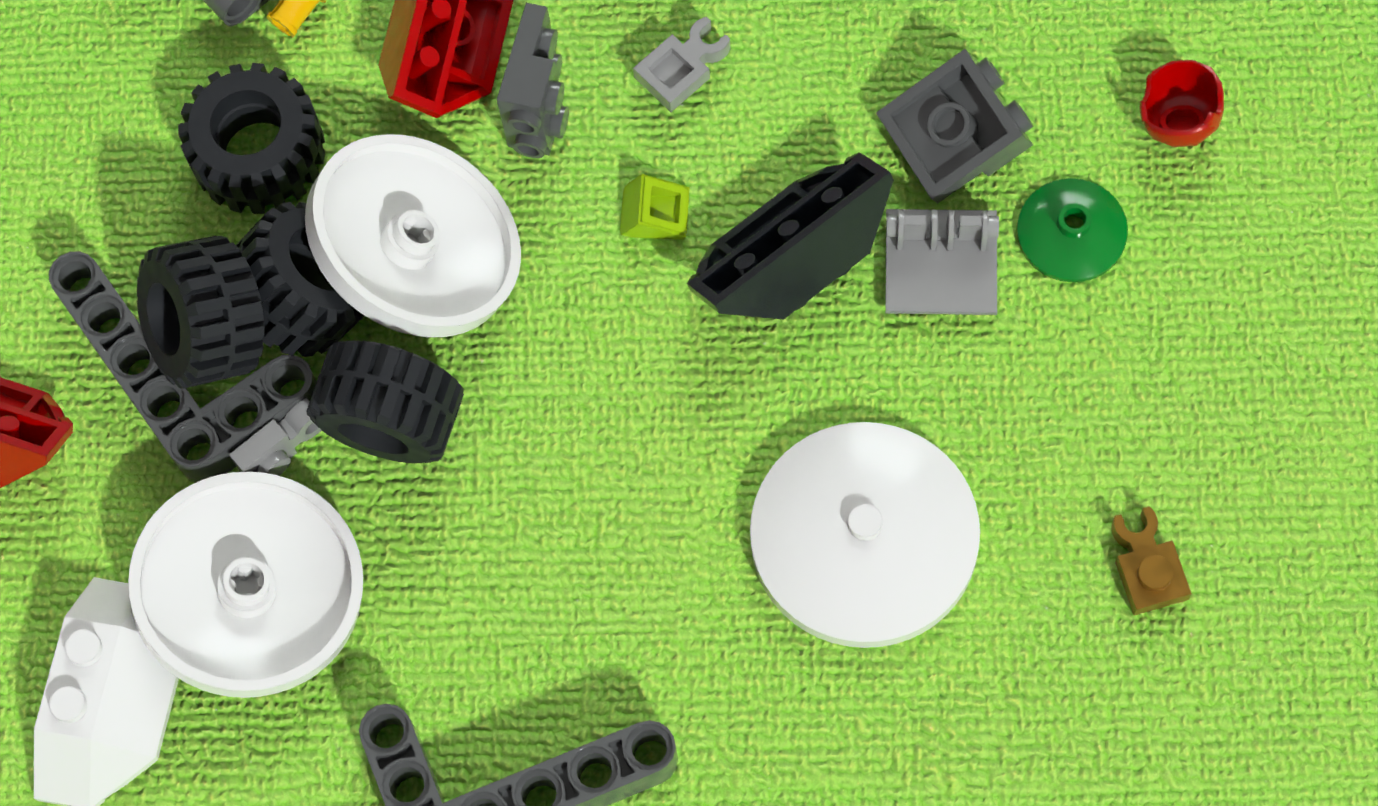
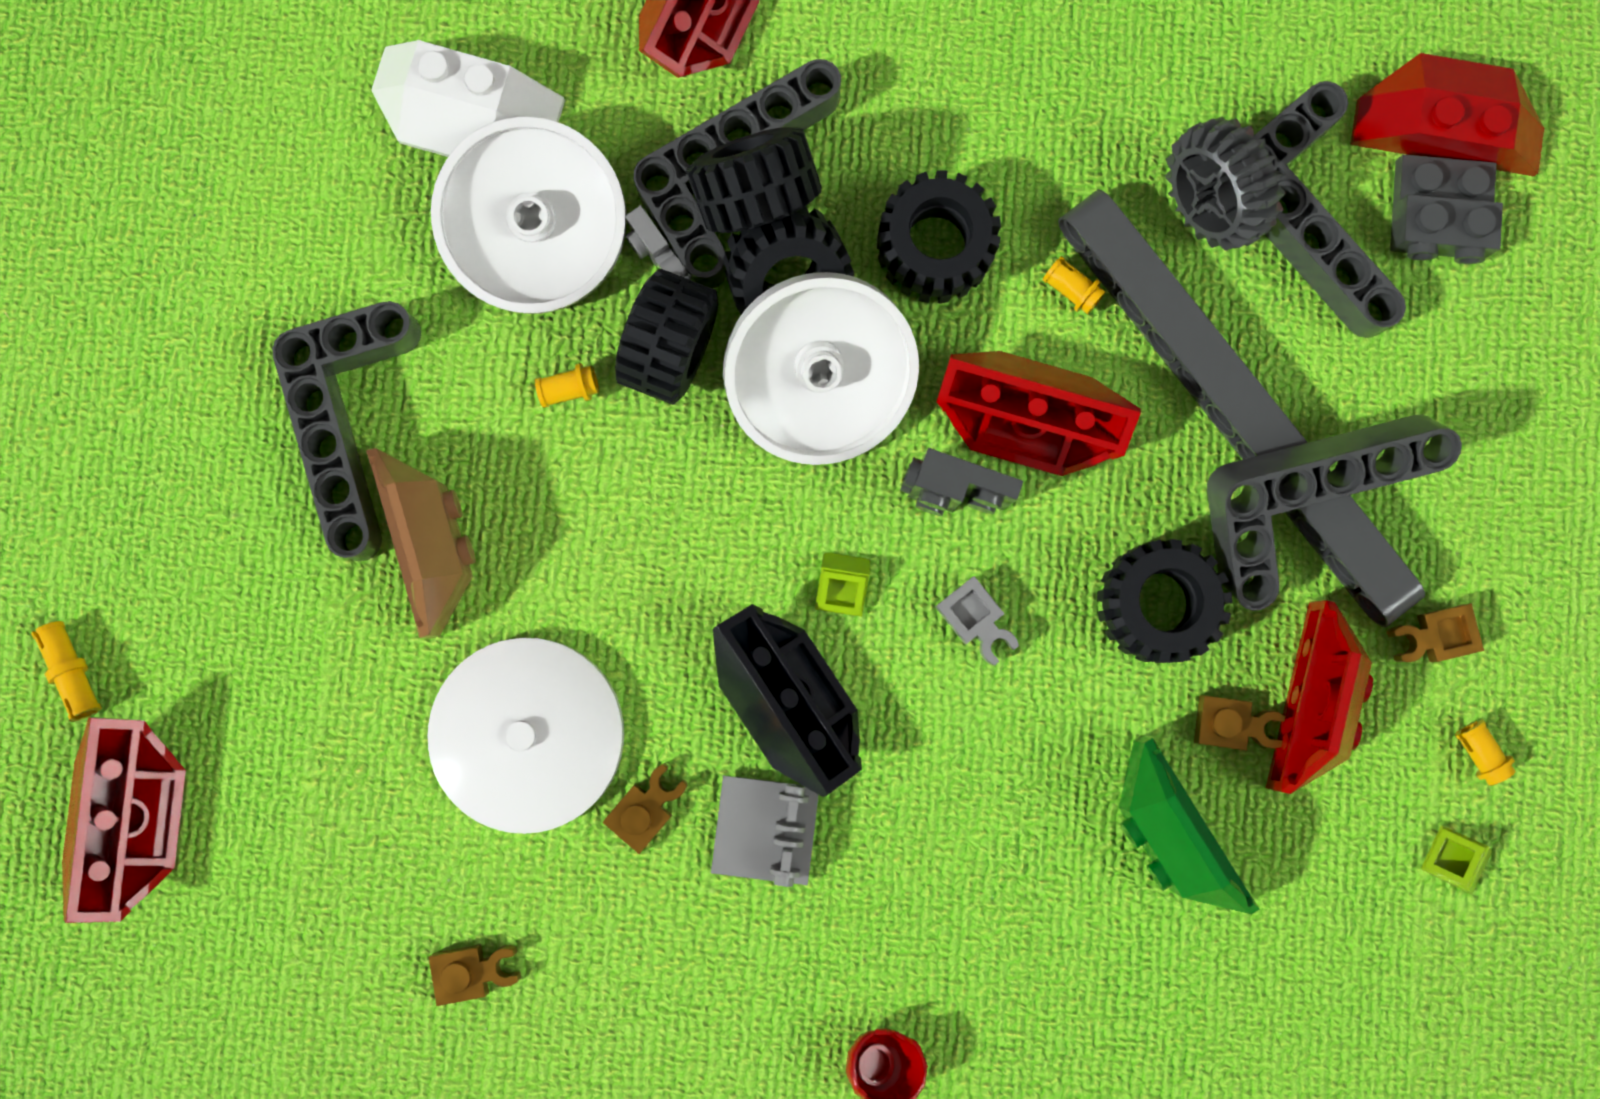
camera: 85 degrees right, 15 degrees up
dark grey plate [876,49,1034,204] -> none
green dish [1017,178,1128,282] -> none
none -> medium nougat wedge [366,448,476,639]
none -> yellow pin [535,363,599,408]
none -> pearl gold plate [602,763,688,854]

